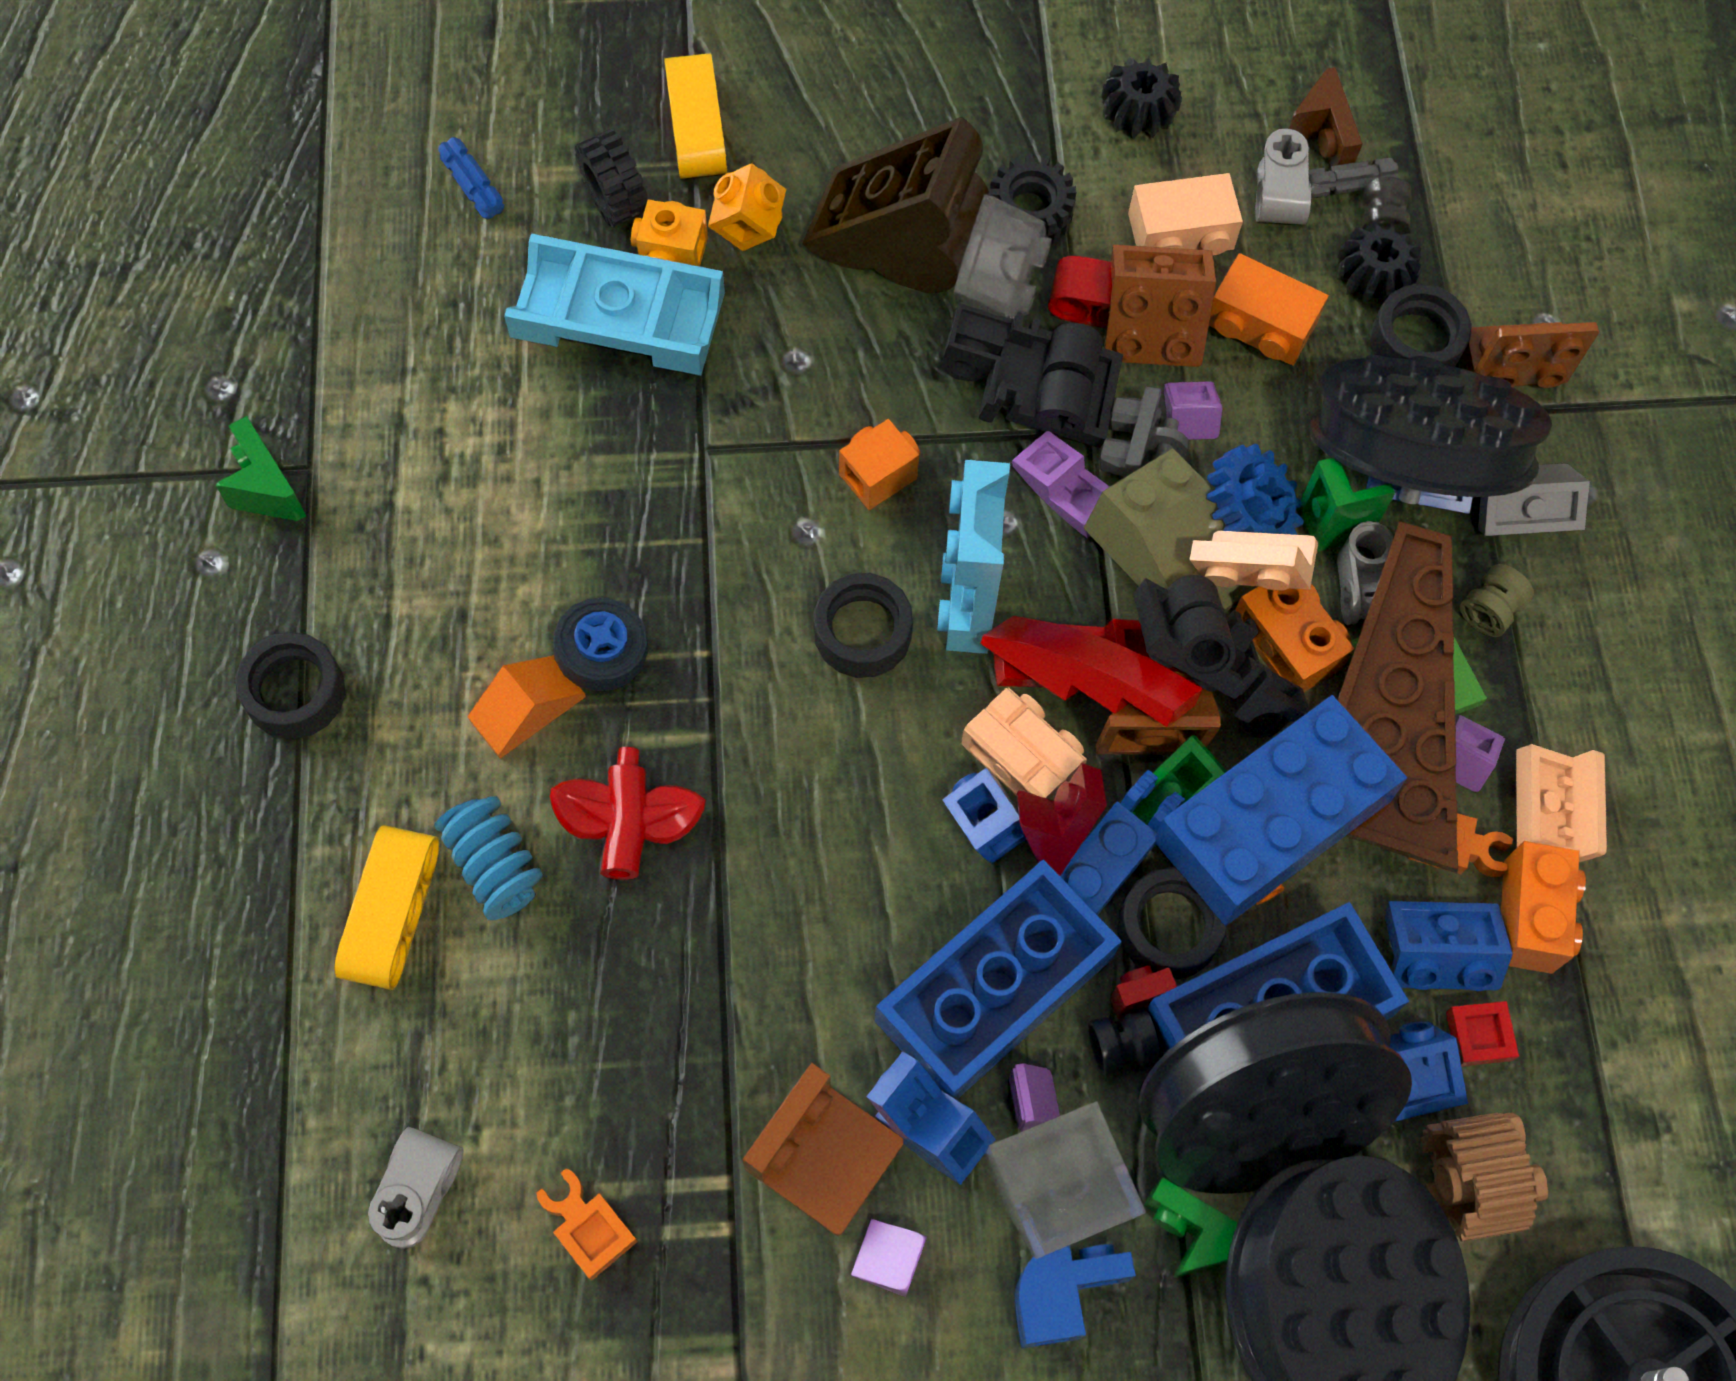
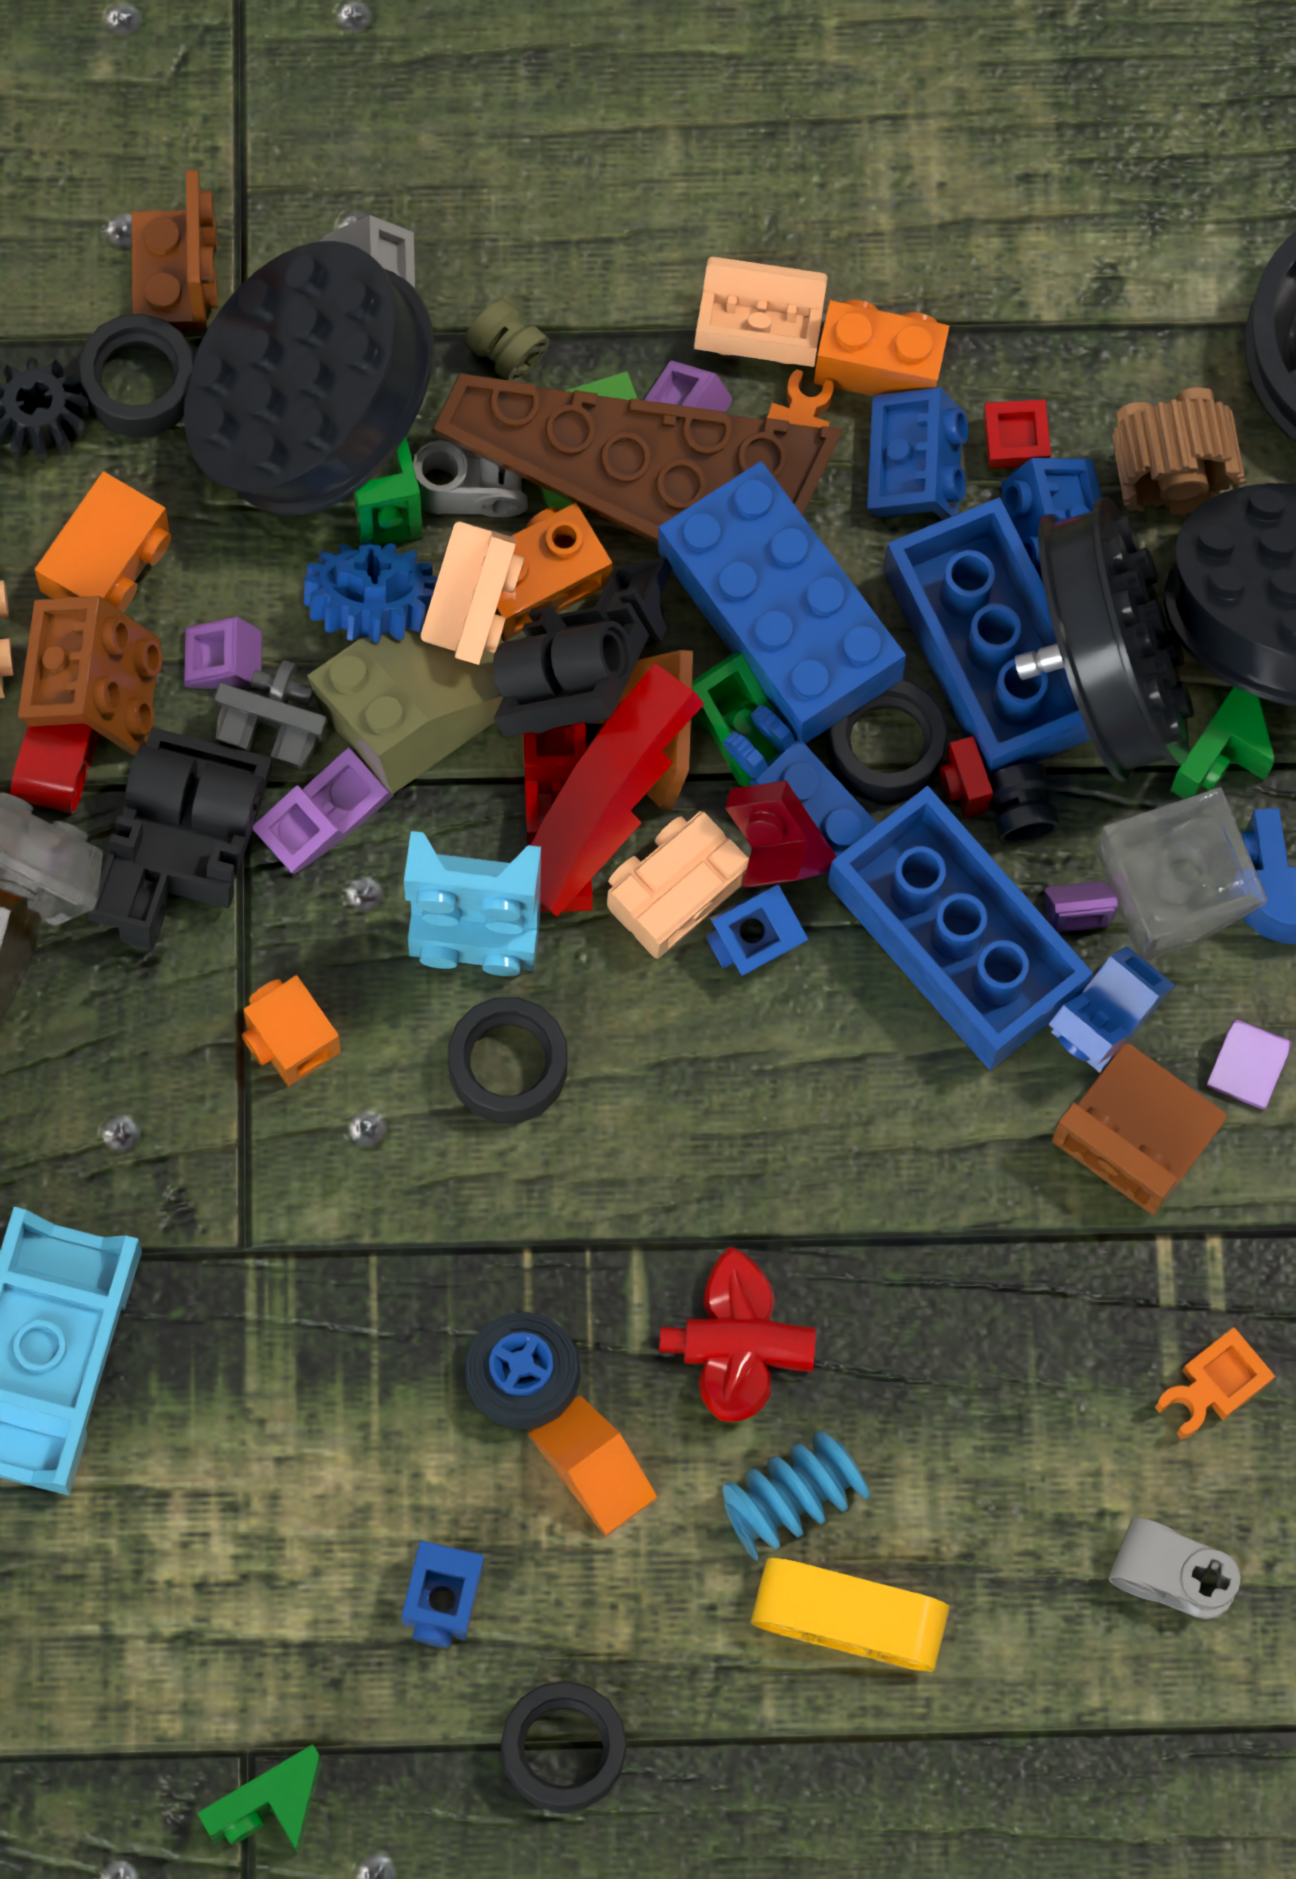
camera: 90 degrees left, 5 degrees up
none -> blue brick [401,1540,485,1648]

